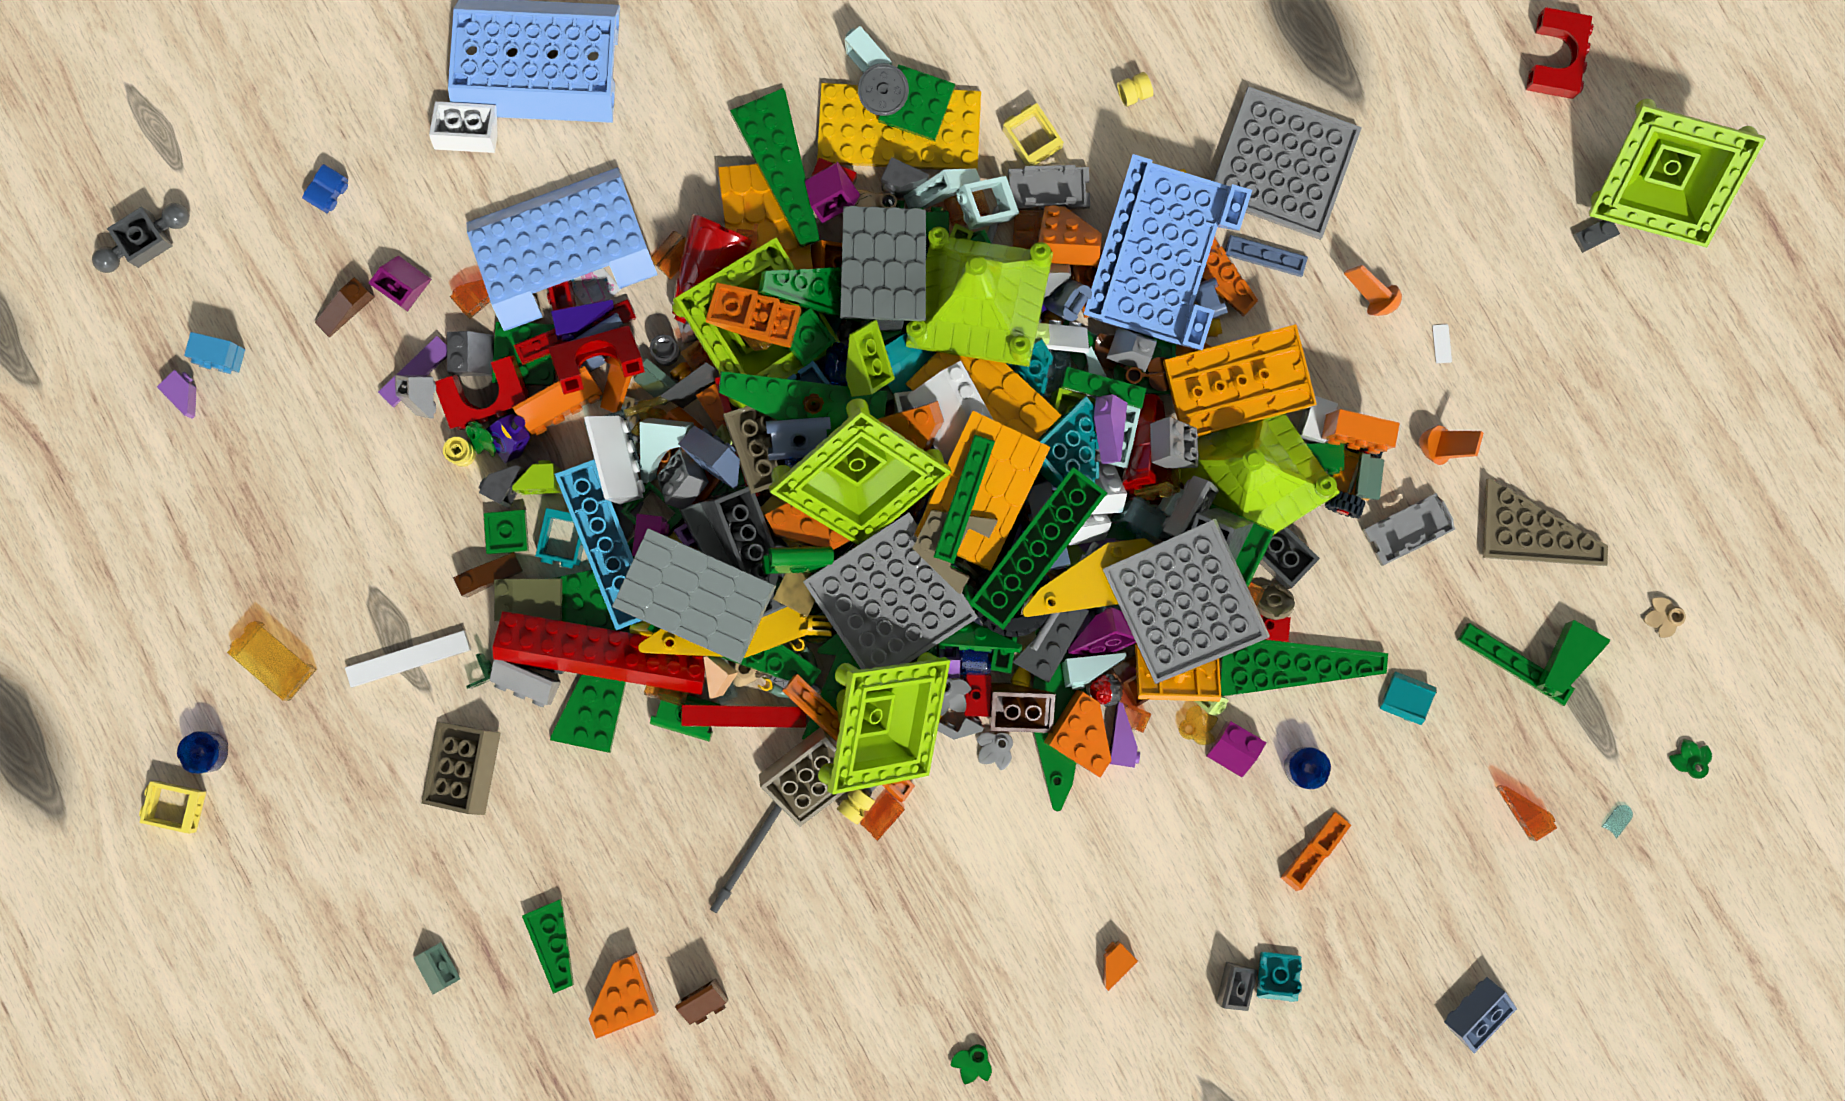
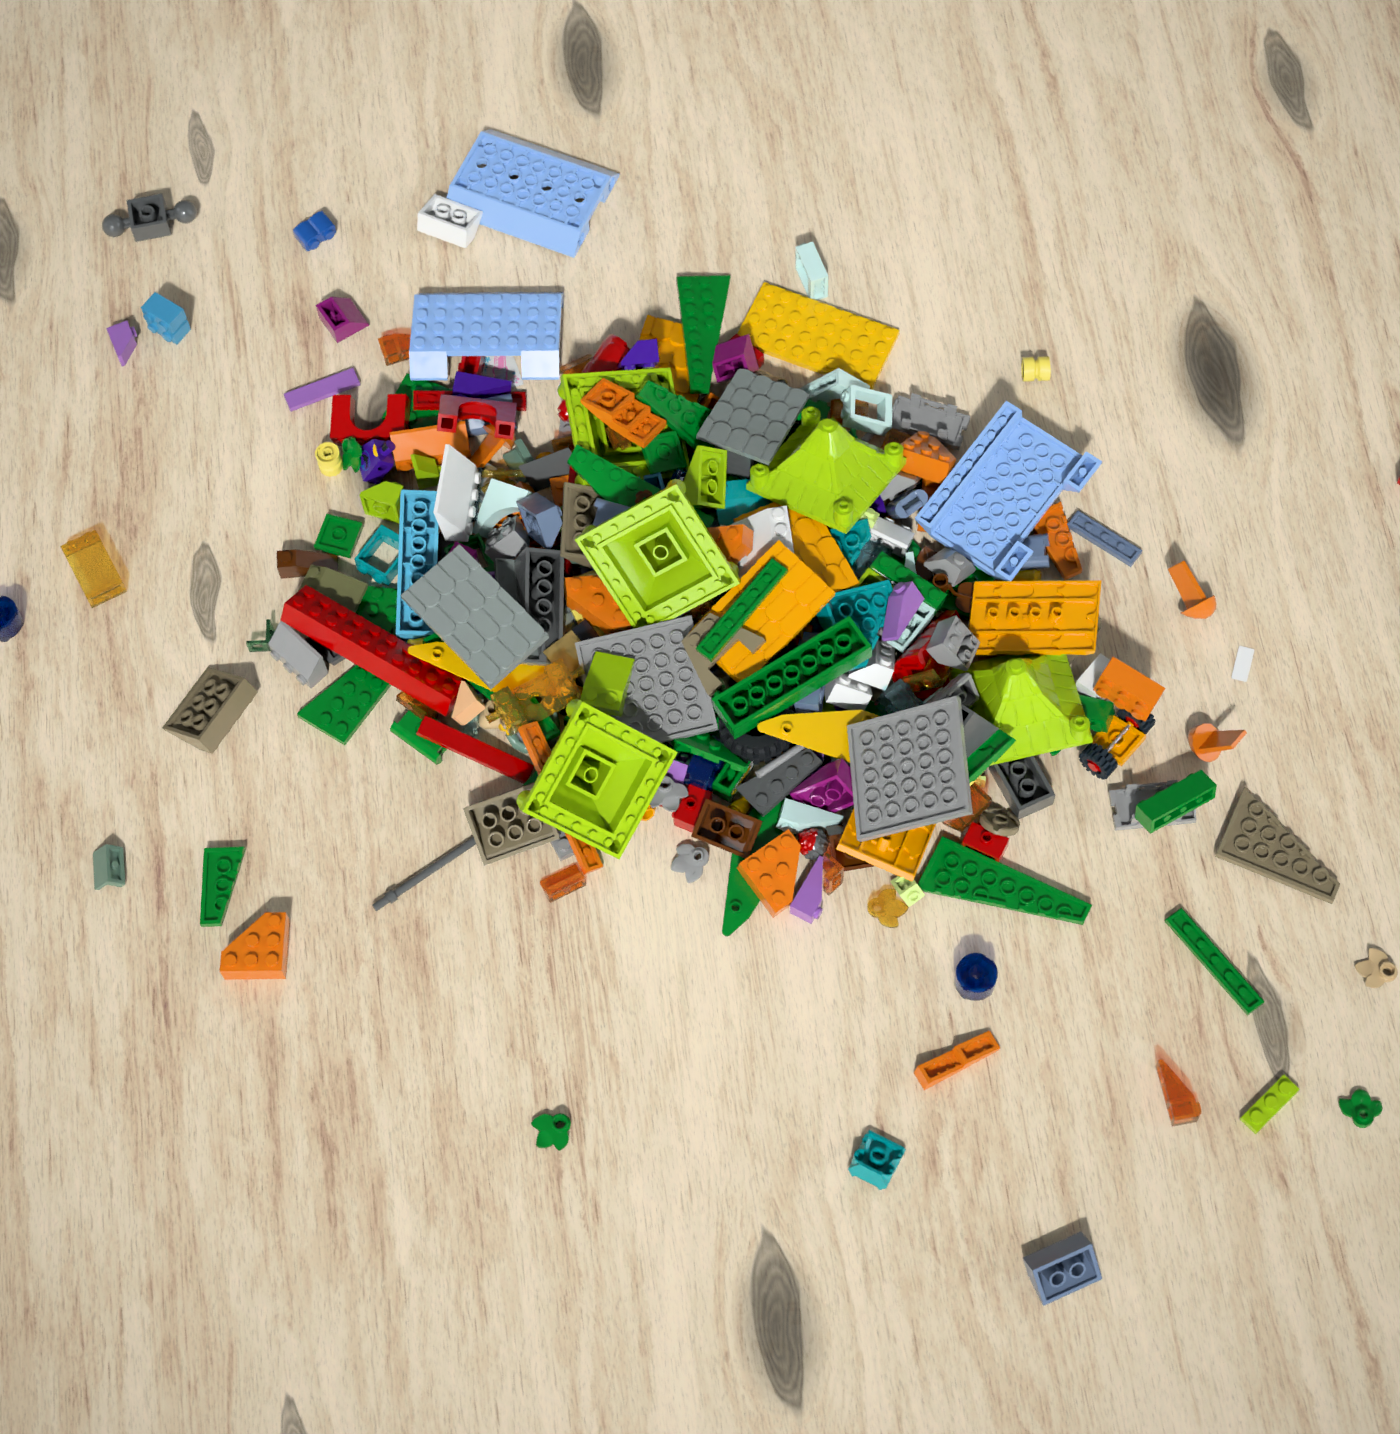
camera: 30 degrees right, 20 degrees down
reddish brown slope [315,277,375,338] -> none
white tile [345,631,471,687] -> none
light grey slope [395,375,436,419] -> none
flat silver slope [447,331,494,377] -> none
flat silver slope [479,465,526,509] -> none
flat silver wheel [650,334,680,366] -> none
reddish brown slope [675,978,728,1025] -> none
green piece [762,546,834,574] -> none
light yellow wheel [837,789,875,825] -> none
dark grey shield [858,63,909,116] -> none
green plate [878,64,955,142] -> none
flat silver slope [881,157,929,199] -> none
light grey slope [937,716,984,740] -> none
light yellow window [1002,103,1064,166] -> none
orange slope [1103,941,1138,991] -> none
magenta slope [1206,721,1267,778] -> none
light grey plate [1214,86,1362,240] -> none
flat silver slope [1216,962,1258,1011] -> none
sand green panel [1355,453,1384,500] -> none
teal slope [1380,671,1437,725] -> none
green slope [1536,620,1610,697] -> none
clear light blue piece [1602,805,1633,838] -> none
none -> lime slope [410,454,441,490]
none -> clear yellow brick [485,658,585,736]
none -> lime slope [580,651,635,717]
none -> dark purple slope [617,339,659,370]
none -> green brick [1135,770,1217,834]
none -> lime plate [1240,1075,1300,1134]

